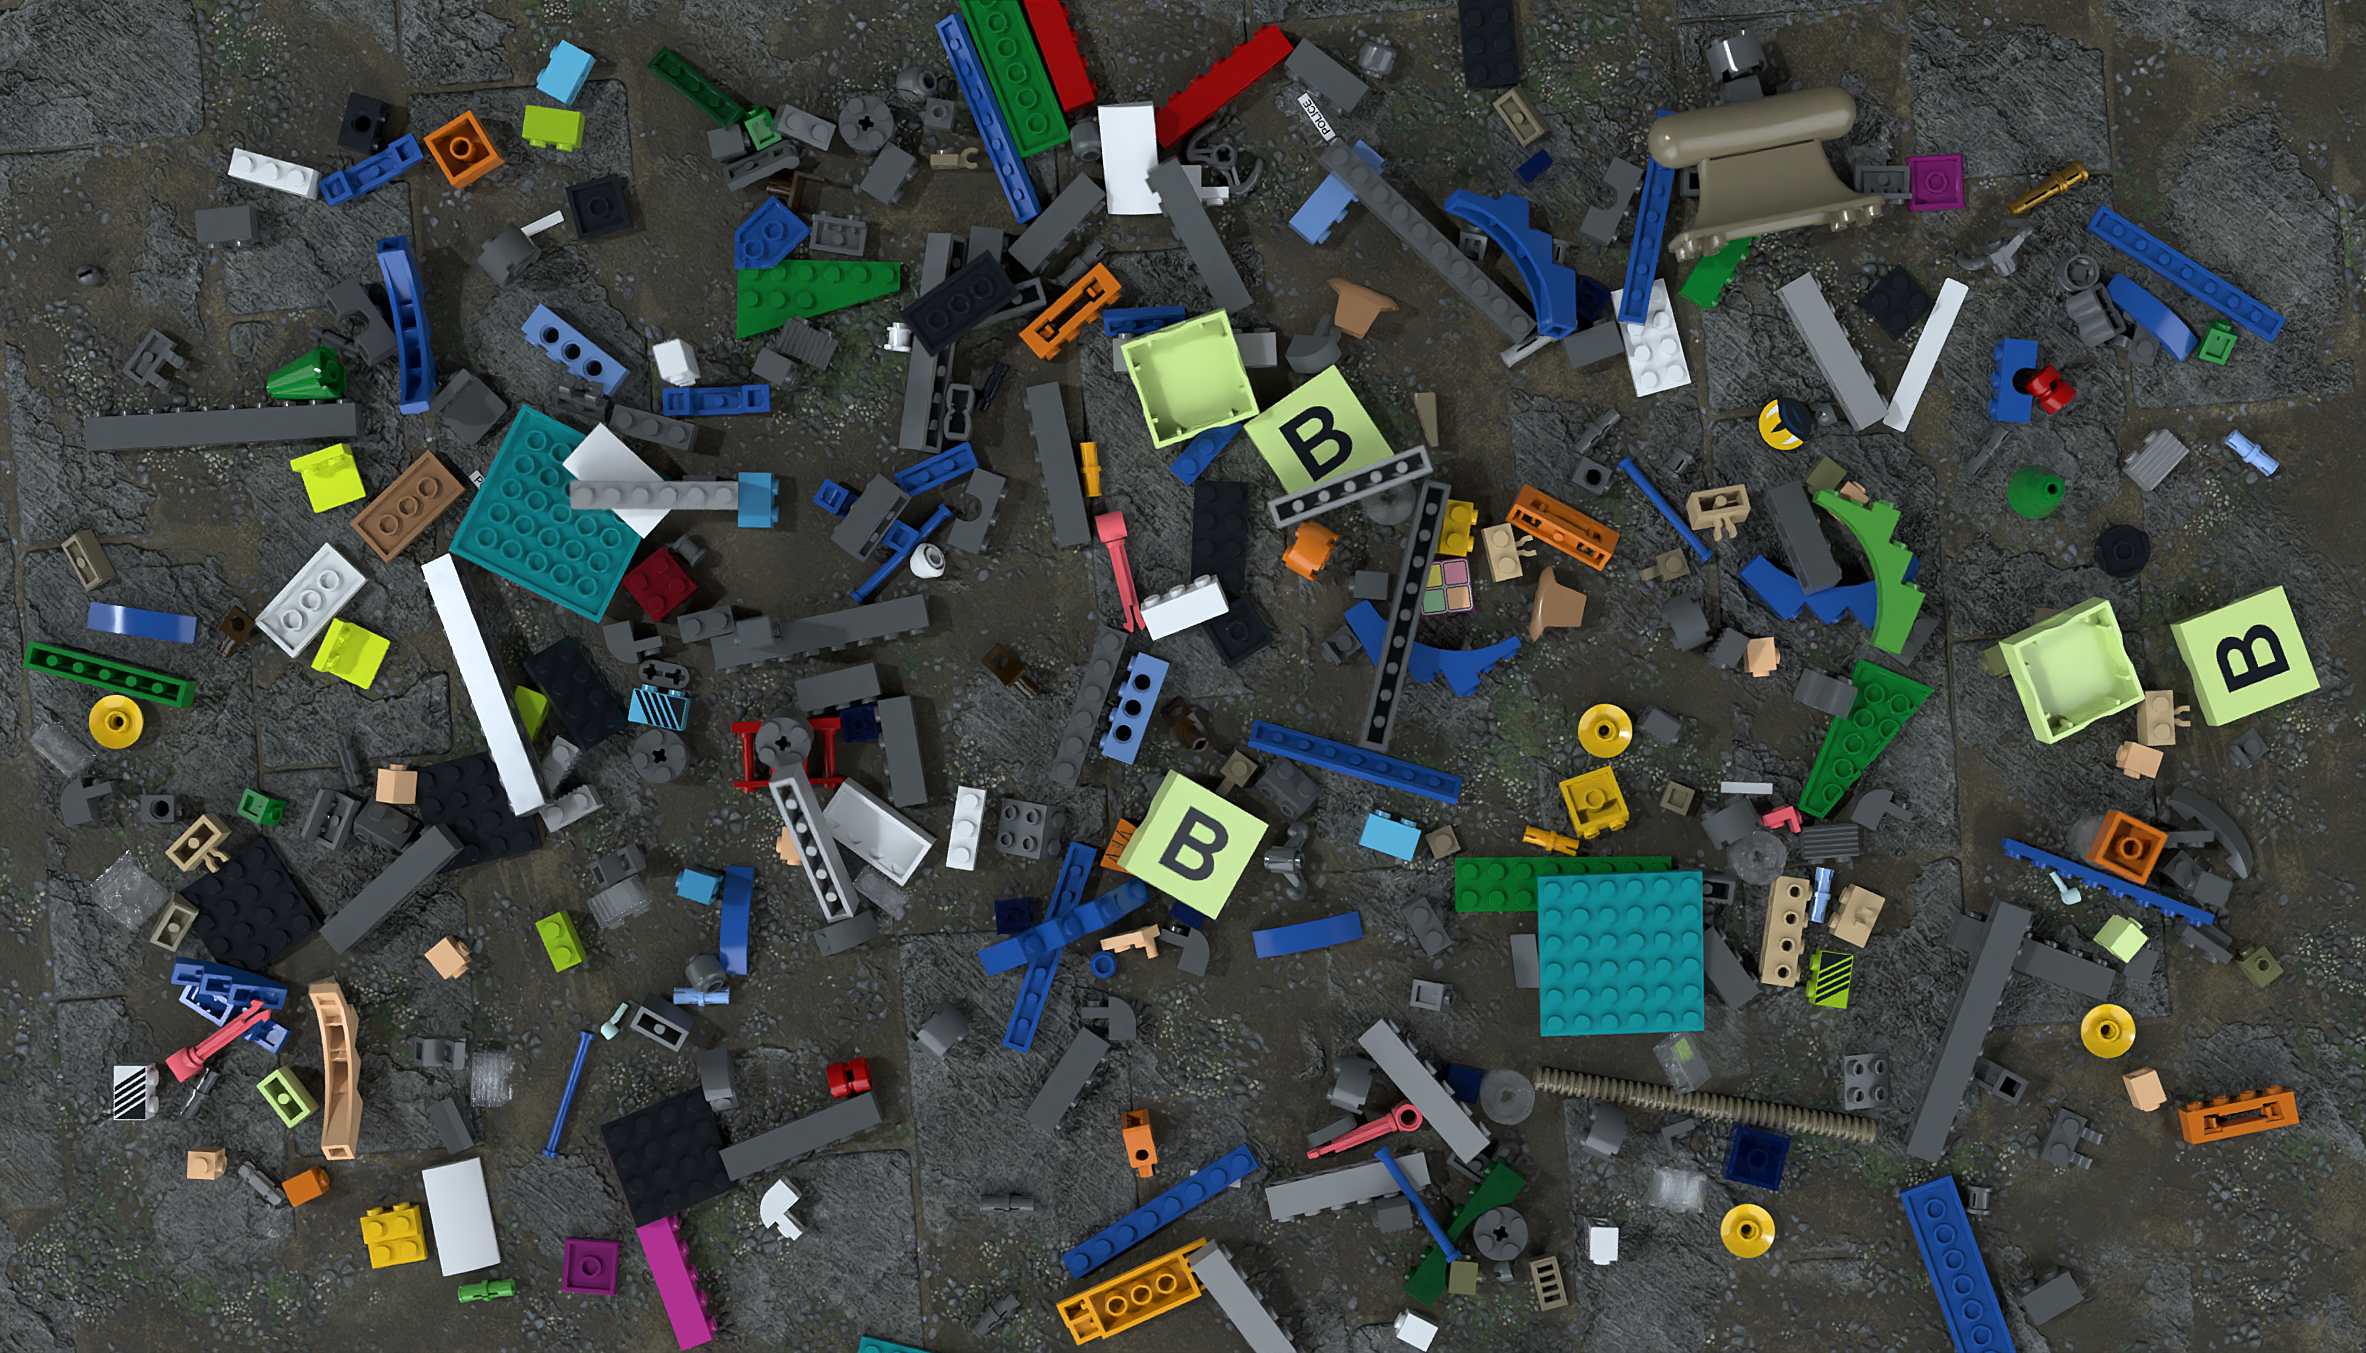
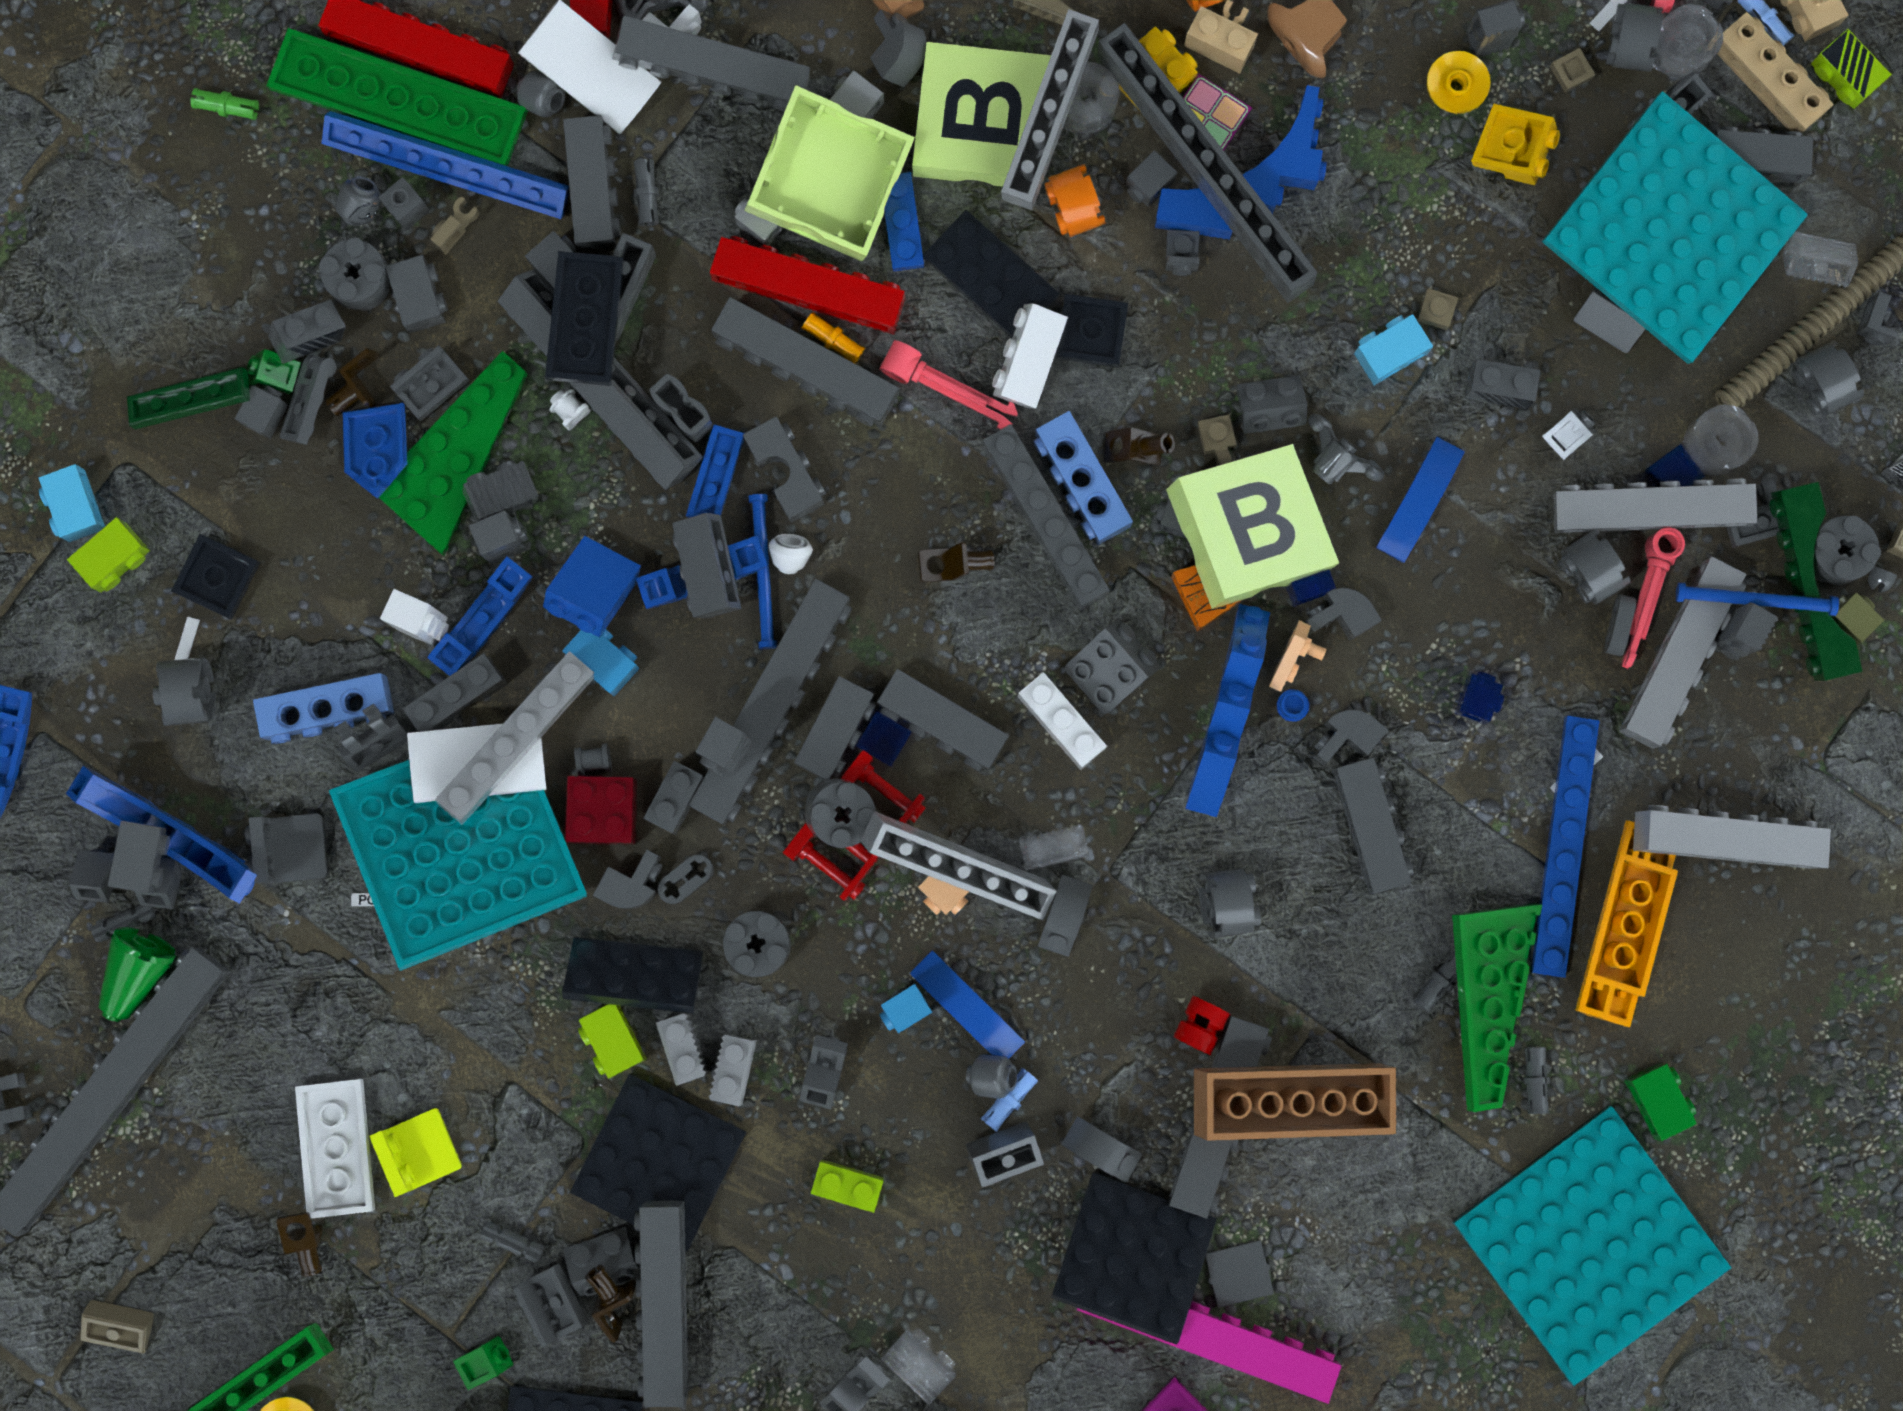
camera: 45 degrees left, 5 degrees down
blue slope [87,601,199,644] -> none
neon yellow bracket [290,443,367,513] -> none
medium nougat plate [349,450,468,563] -> none
light nougat brick [376,764,417,804] -> none
brick [421,553,556,817] -> none
orange brick [423,110,505,190] -> none
light nougat brick [424,935,472,979] -> none
blue bar [542,1030,596,1158] -> none
clear brick [586,874,653,931] -> none
light aqua hand [601,1003,628,1040] -> none
brick [628,684,691,731] -> none
white brick [760,1175,805,1241] -> none
white slope [823,777,937,886] -> none
black axle [974,361,1009,413] -> none
clear blue piece [994,896,1032,935] -> none
blue plate [1002,840,1097,1054] -> none
orange brick [1019,262,1122,361] -> none
blue plate [1103,305,1185,336] -> none
orange torso [1121,1108,1158,1178] -> none
blue plate [1248,719,1463,805] -> none
white brick [1394,1307,1438,1352] -> none
green plate [1454,855,1671,912] -> none
light orange pin [1523,825,1580,857] -> none
none -> dark grey brick [108,821,170,894]
none -> blue brick [543,536,641,638]
none -> dark brown bracket [585,1265,636,1343]
none -> red brick [710,236,905,335]
none -> medium nougat brick [1194,1063,1396,1141]
none -> dark grey piece [1205,1240,1274,1308]
none -> green wing [1452,904,1542,1112]
none -> clear blue brick [1454,672,1505,725]

